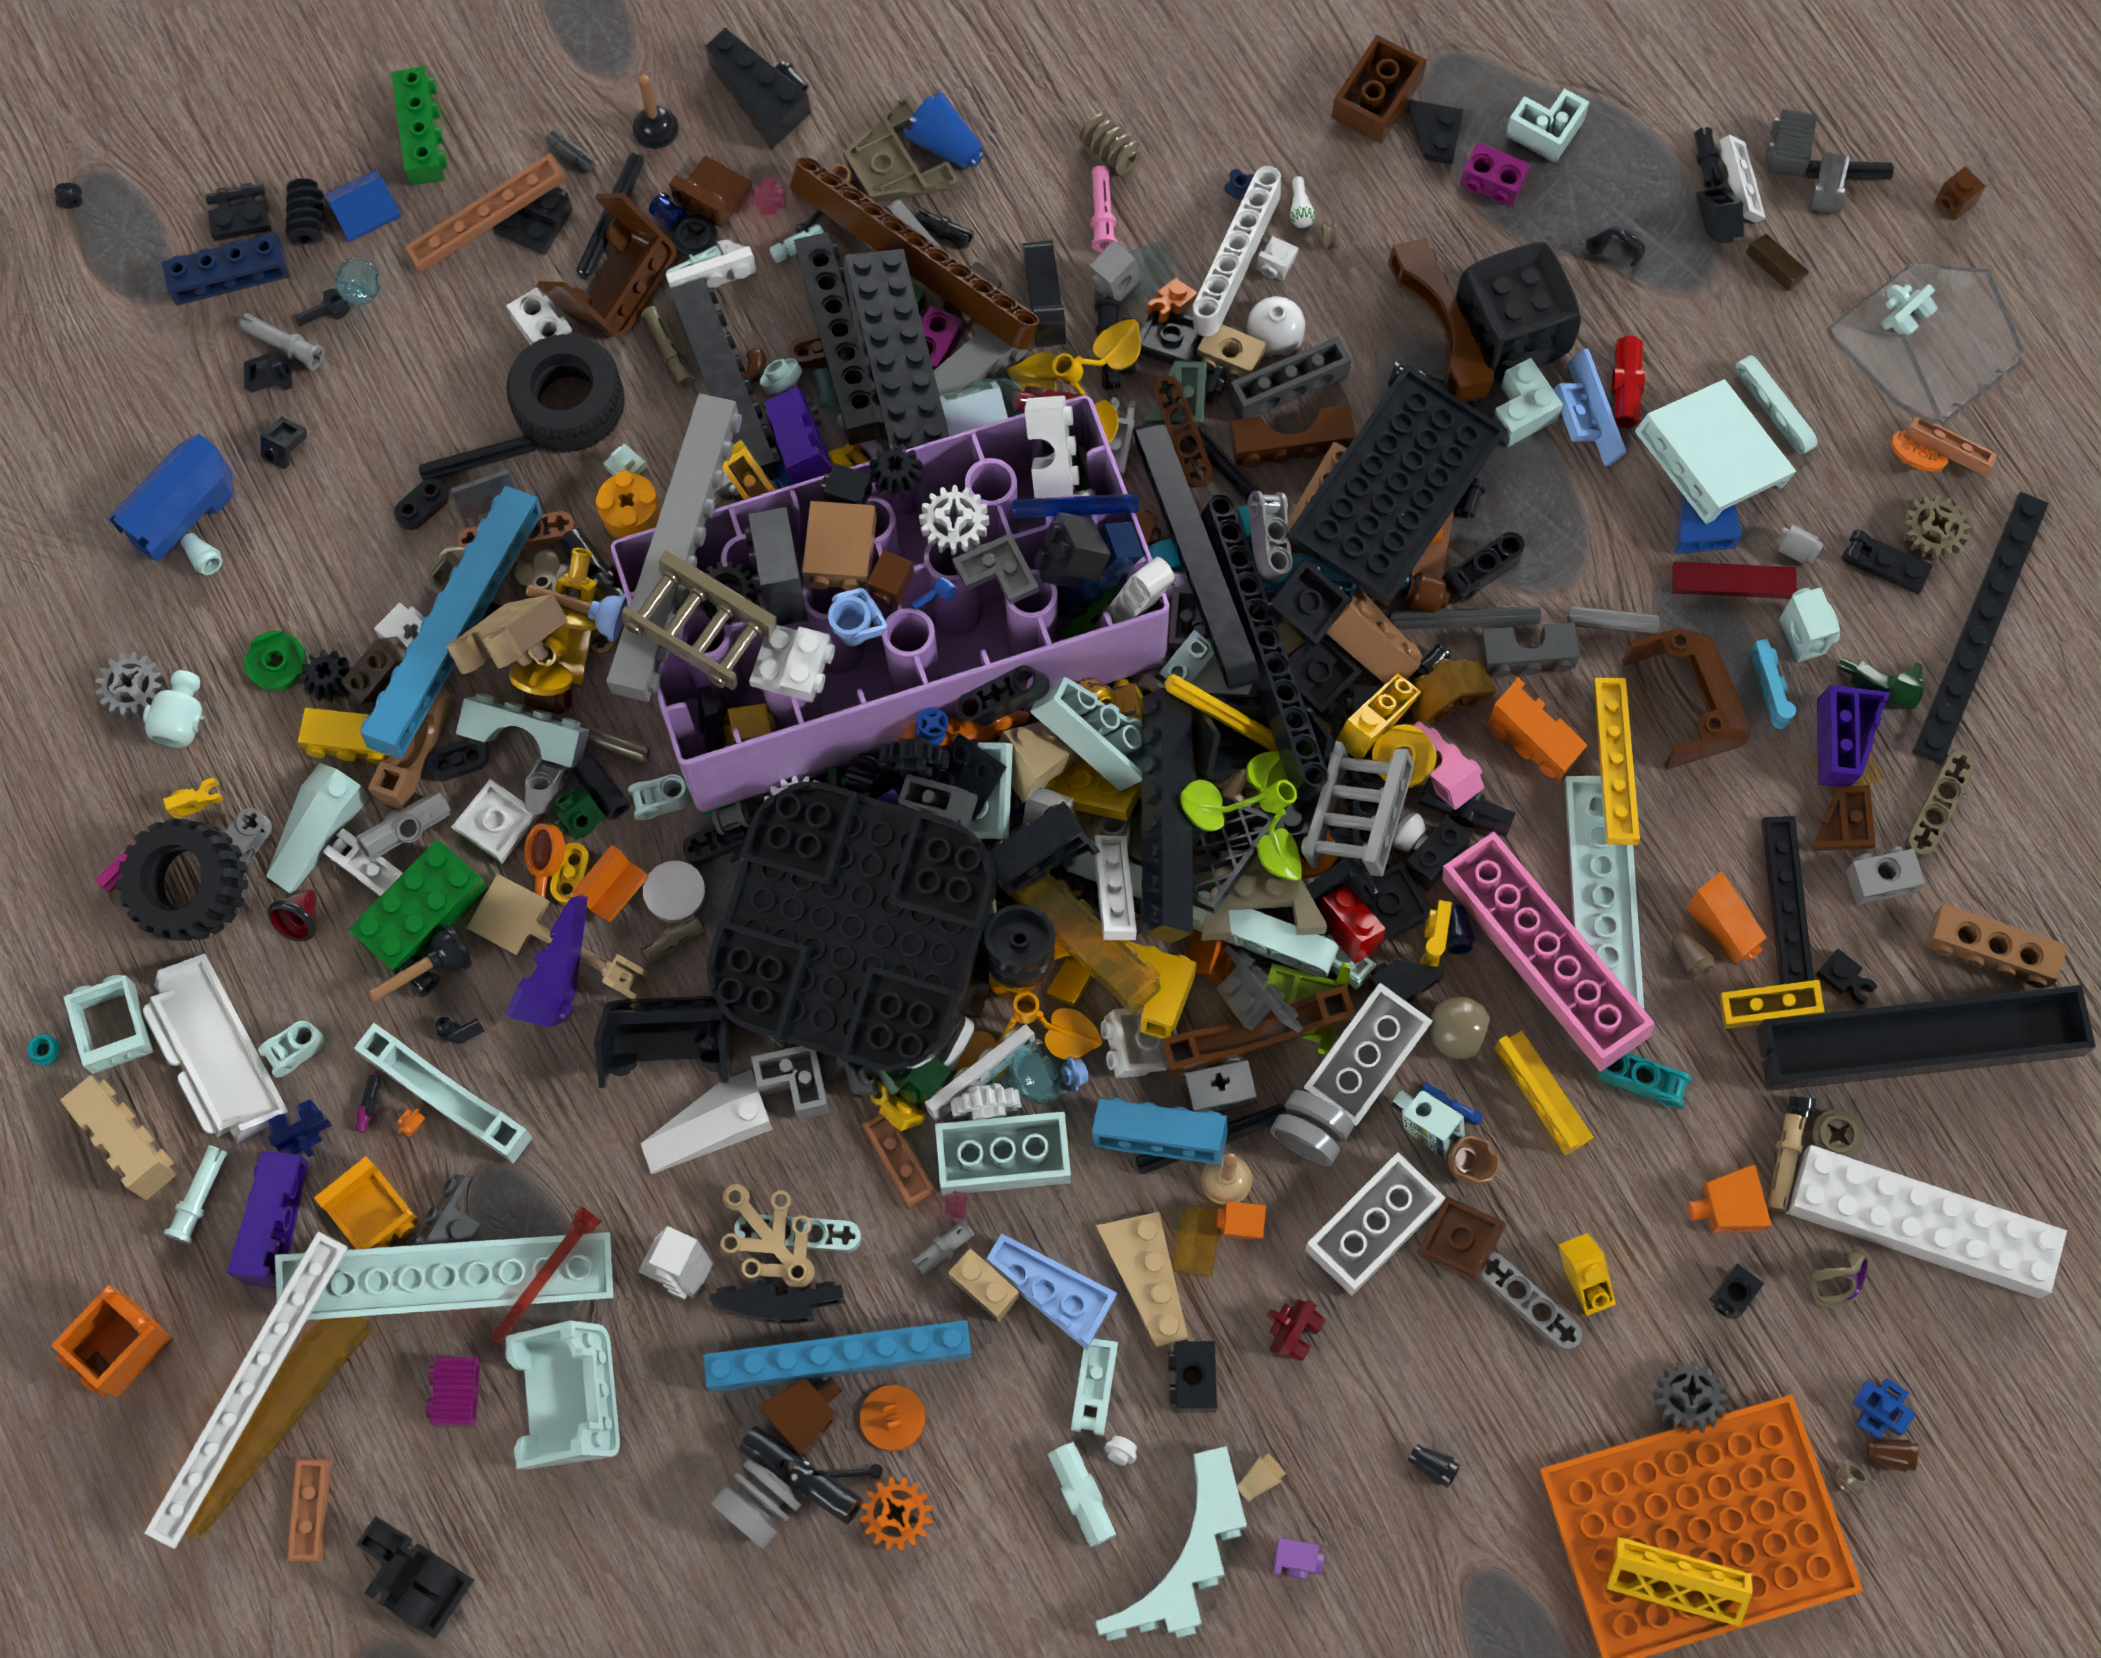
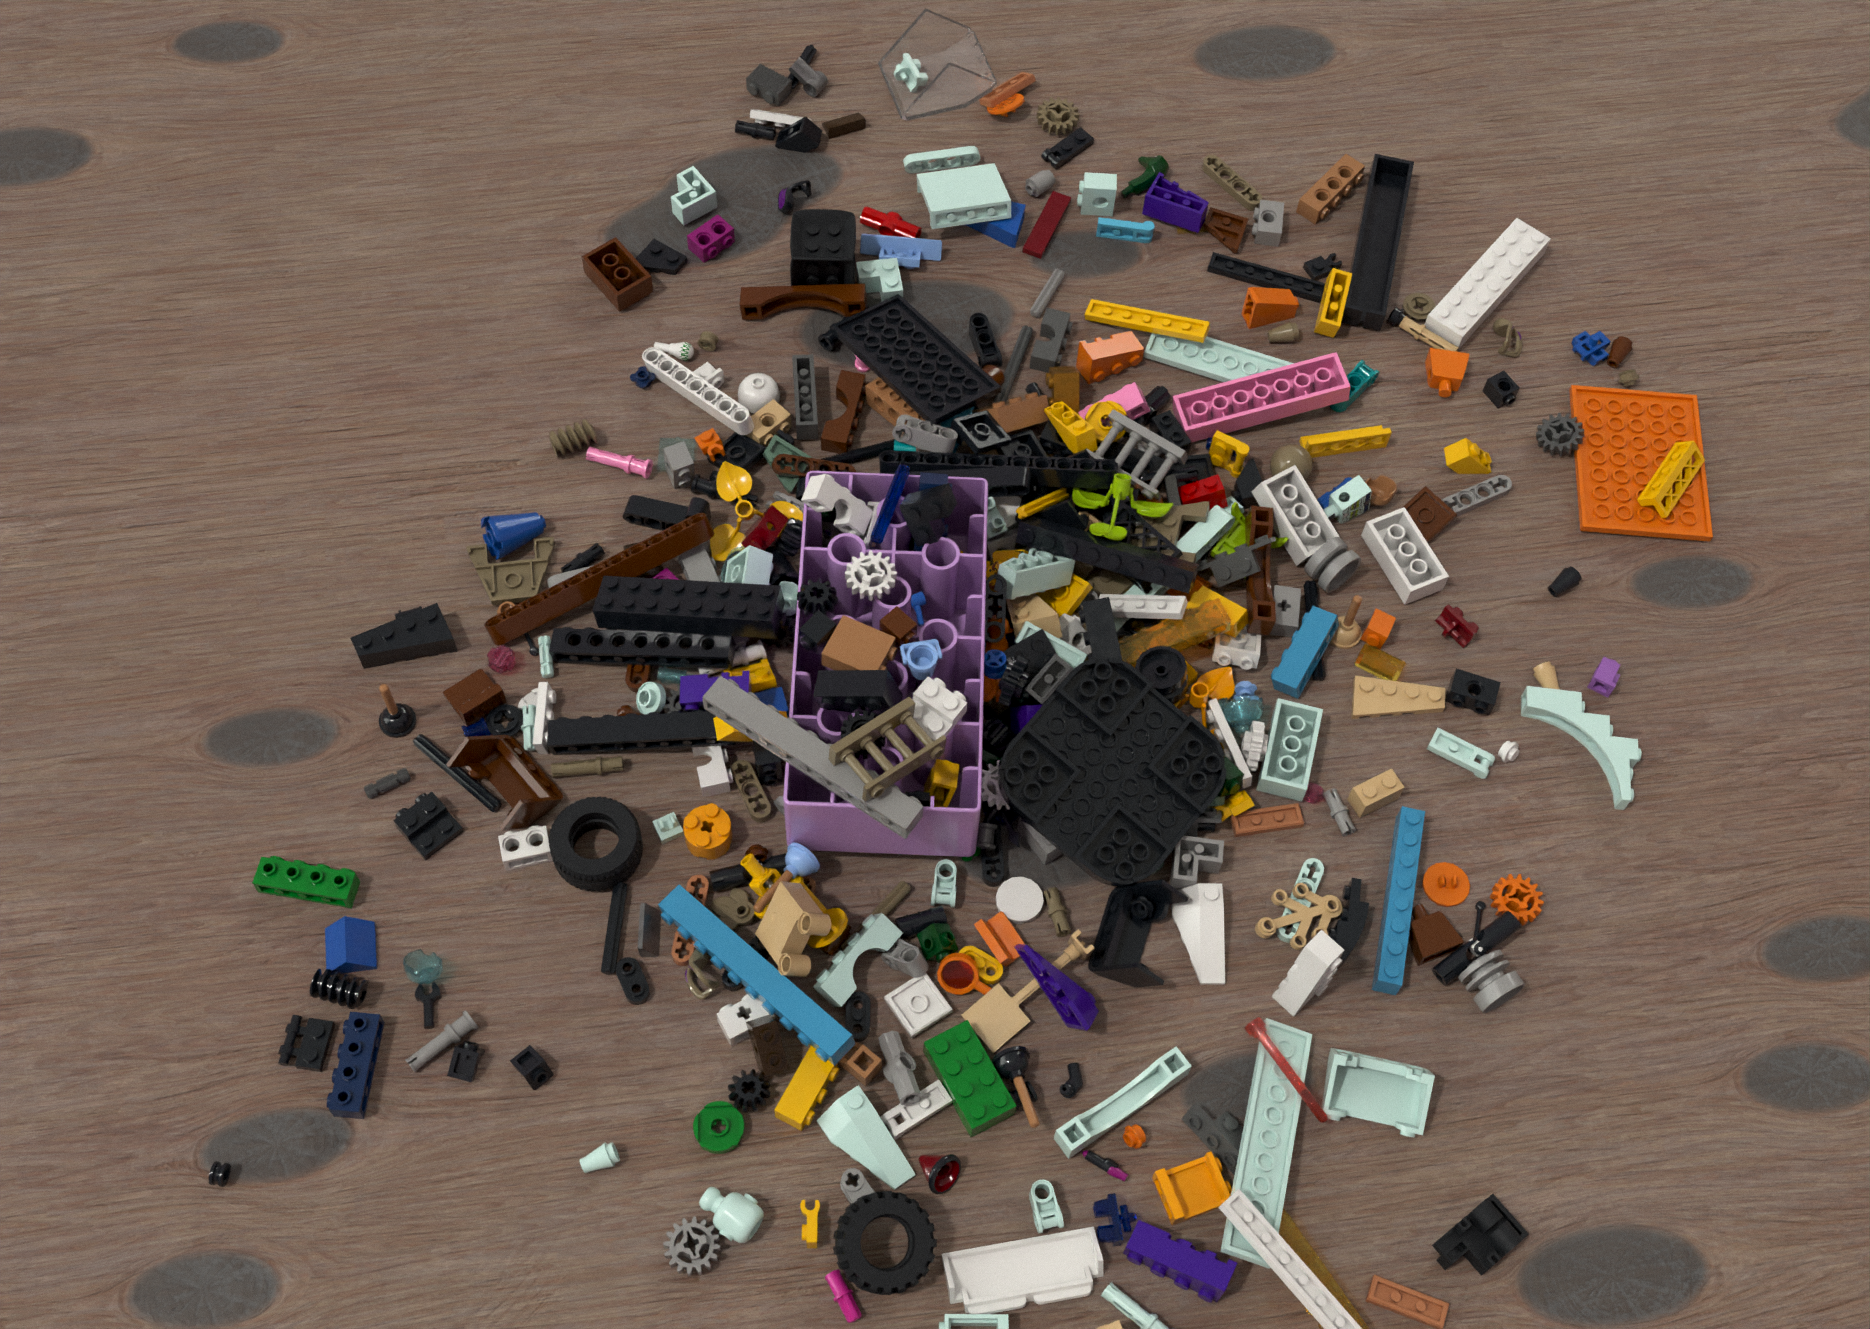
camera: 75 degrees left, 10 degrees down
blue brick [107,434,233,562] -> none
nougat tile [404,153,567,273] -> none
magenta brick [426,1357,481,1428] -> none
flat silver plate [953,533,1039,604] -> none
light blue wing [986,1233,1117,1350] -> none
light aqua piece [1048,1442,1116,1548] -> none
white beam [1091,557,1175,631] -> none
reddish brown windscreen [1622,628,1751,770] -> none
black plate [1912,491,2049,765] -> none
reddish brown brick [1935,166,1986,220] -> none

